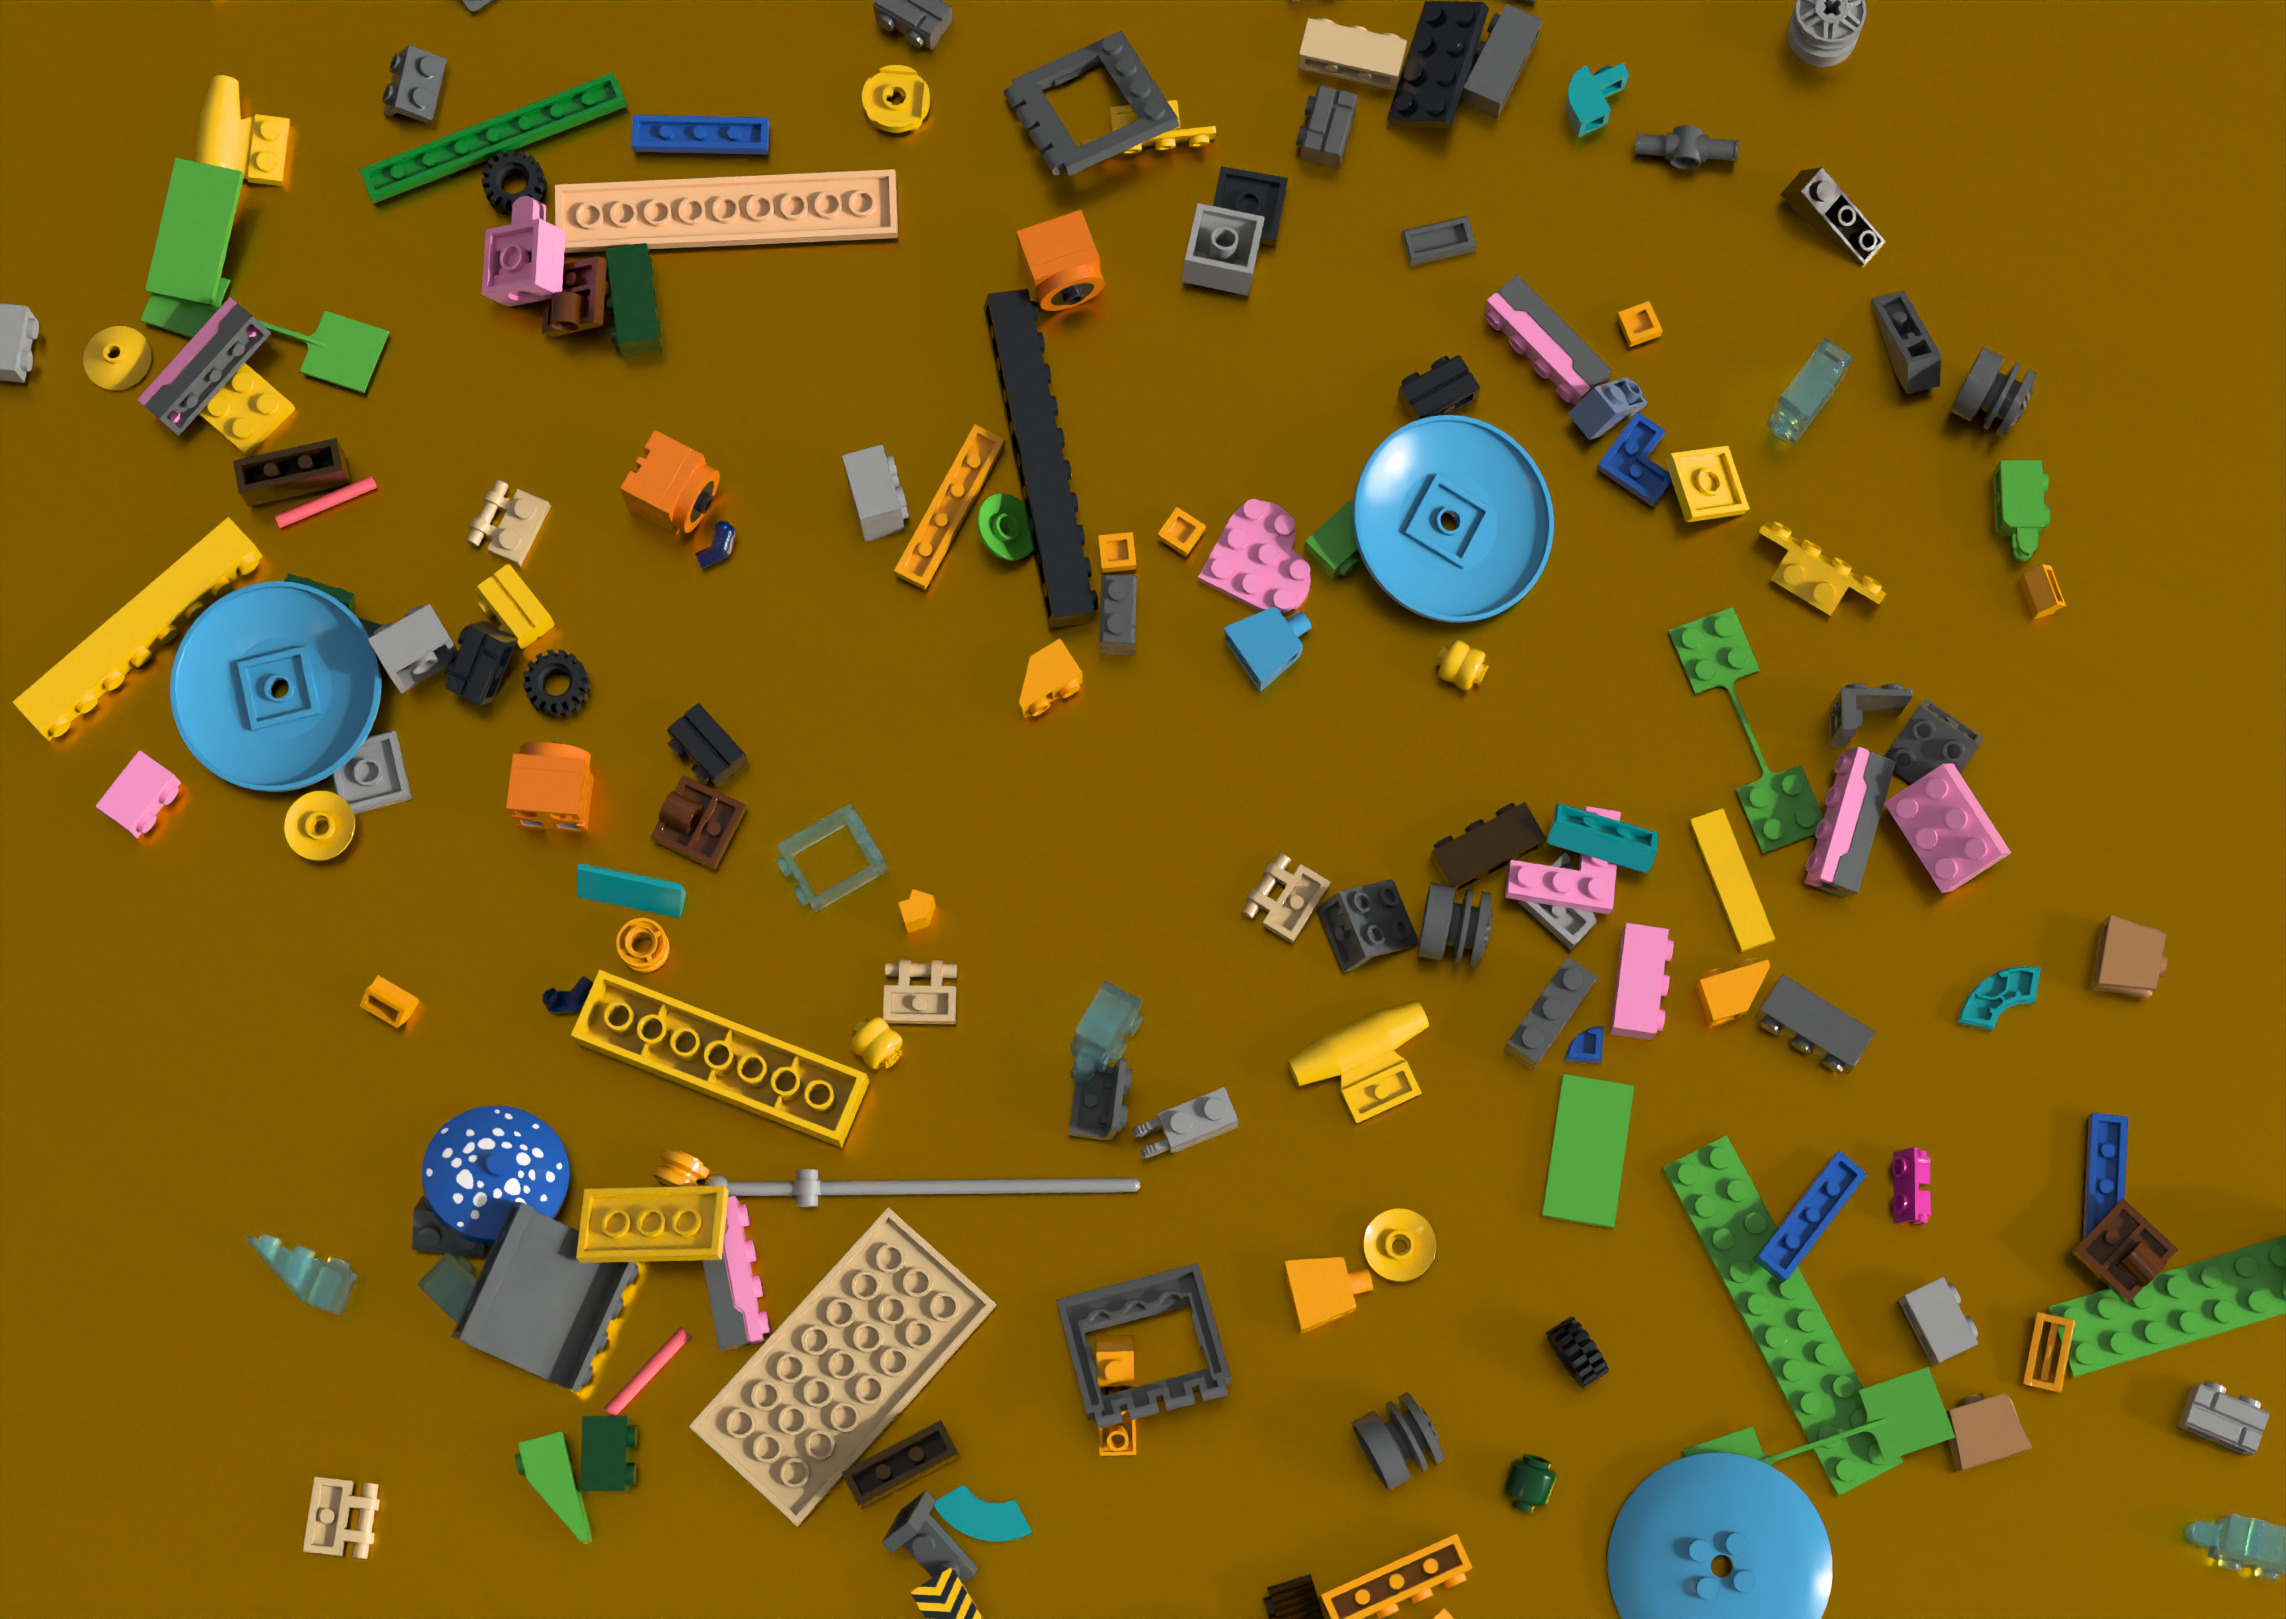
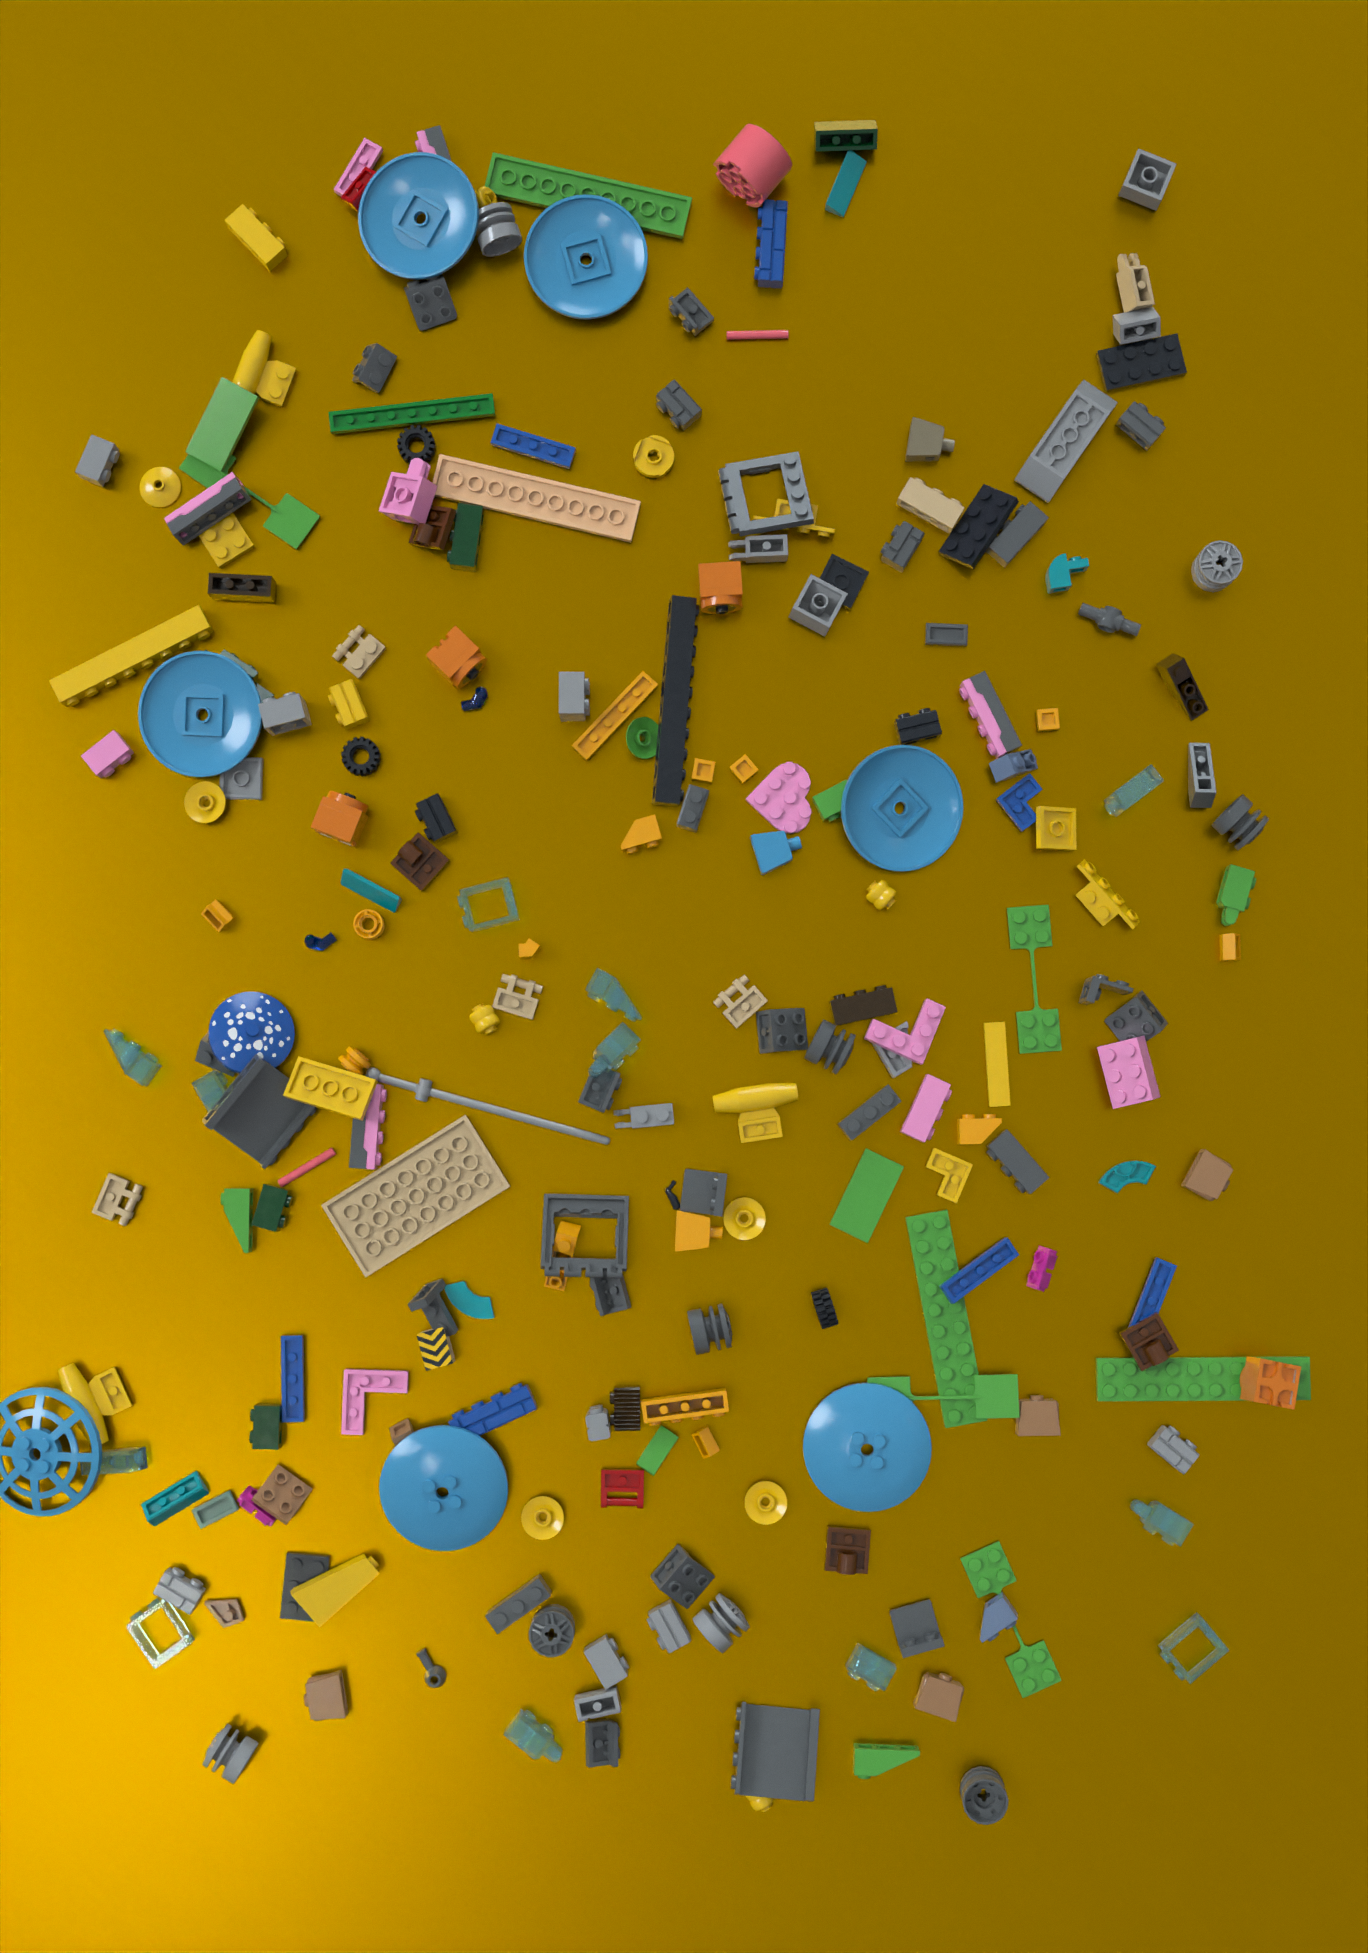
camera: 15 degrees right, 10 degrees up
coral bar [275,475,377,528] -> none
black brick [445,621,518,706] -> none
yellow brick [571,969,869,1148] -> none
dark brown brick [841,1420,960,1509] -> none
dark green head [1503,1454,1557,1512] -> none
teal slope [1547,803,1659,873] -> none
blue tile [1565,1026,1604,1064] -> none
piece [1805,746,1896,898] -> none
light grey brick [1898,1277,1979,1366] -> none
light orange tile [2023,1312,2075,1393] -> none
none -> clear light blue slope [585,968,642,1022]
none -> dark grey bracket [590,1271,632,1316]
none -> black piece [665,1180,680,1210]
none -> dark grey bracket [680,1169,727,1217]
none -> light grey hinge [728,534,788,563]
none -> yellow plate [925,1148,973,1204]

